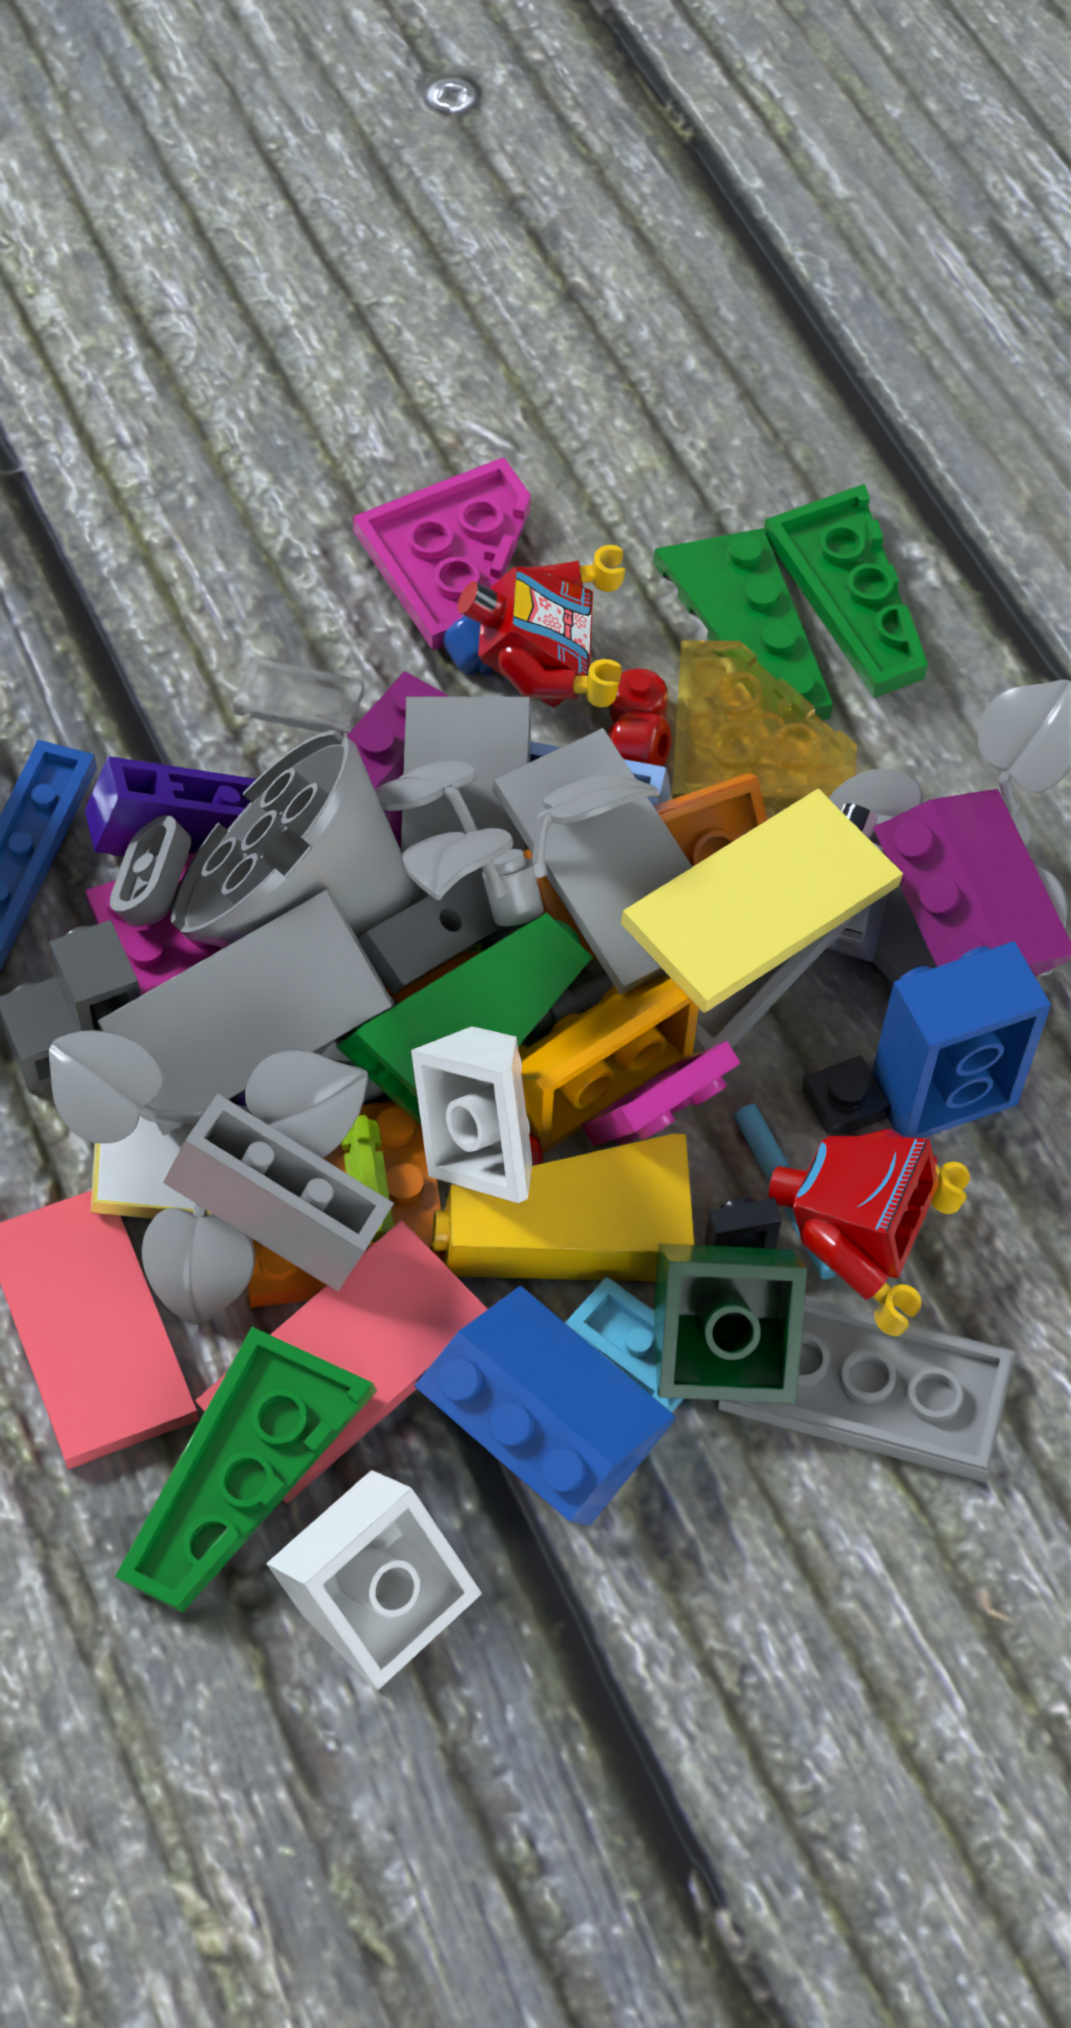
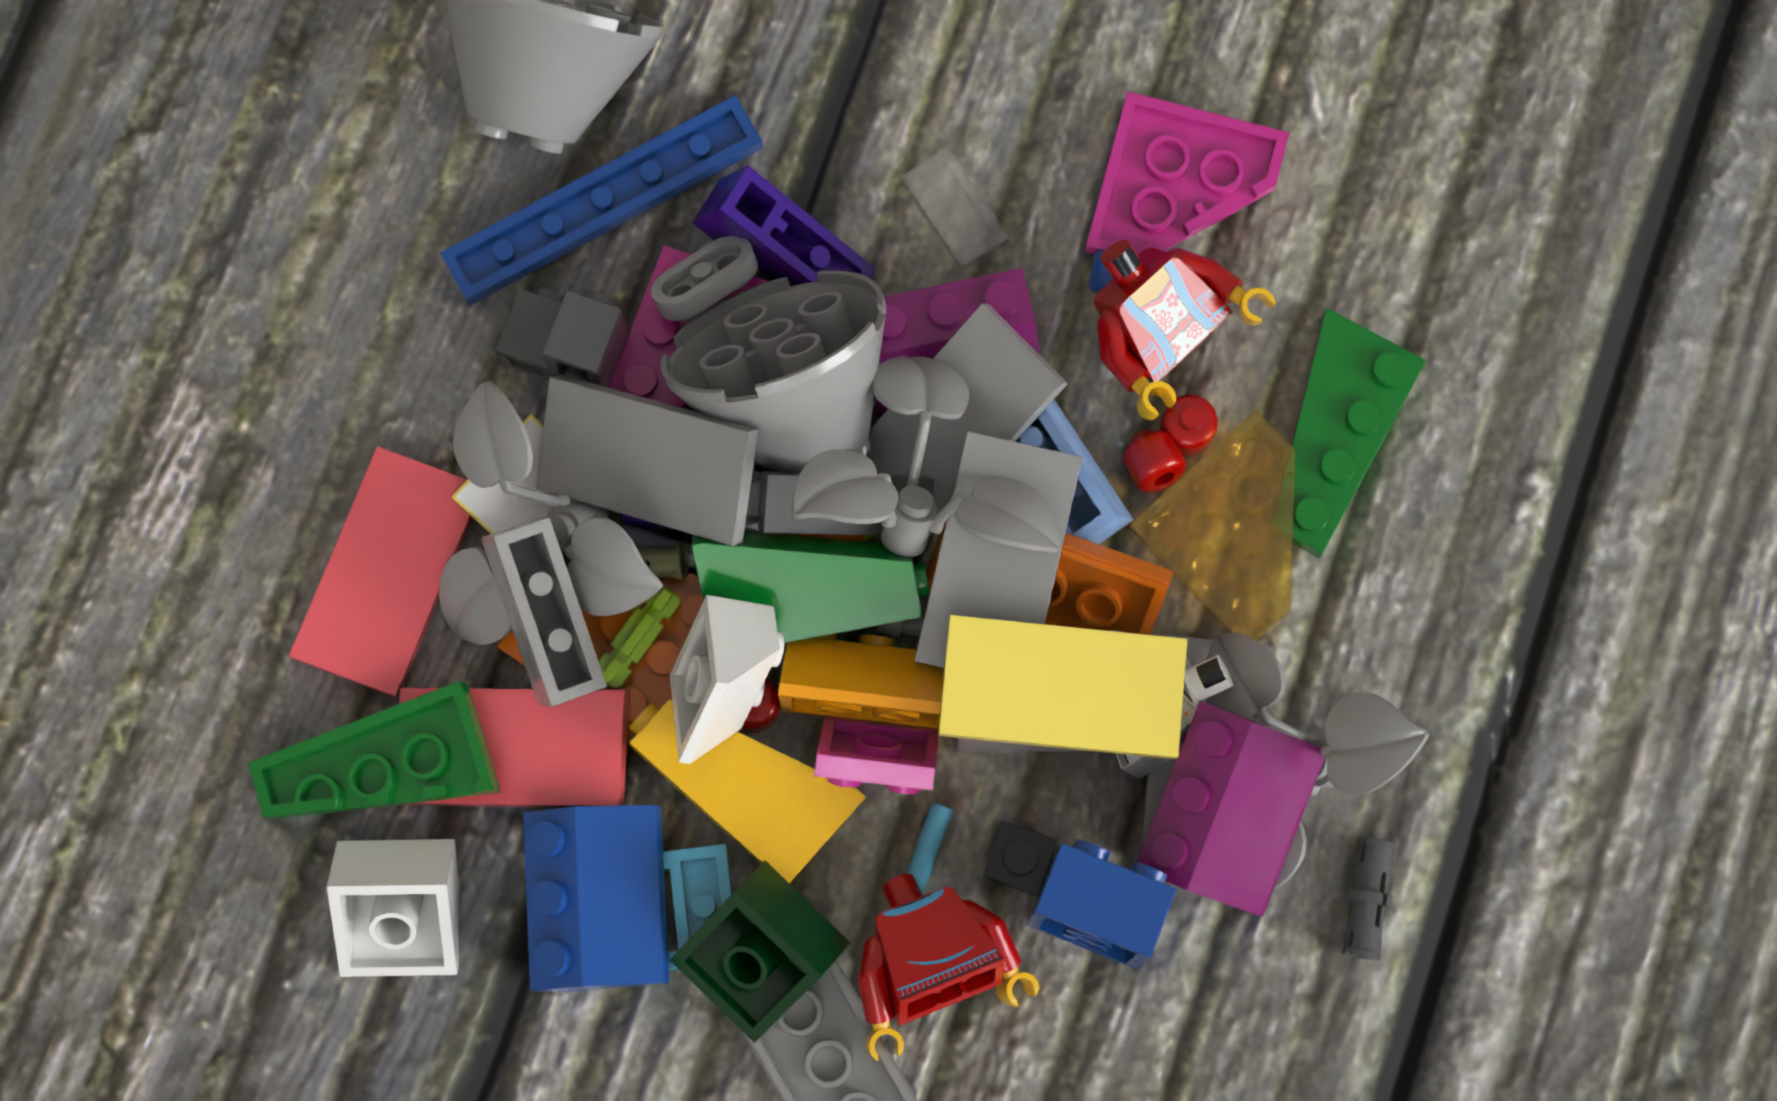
camera: 45 degrees right, 20 degrees up
black plate [705,1198,782,1249] -> none
green wing [764,484,928,698] -> none

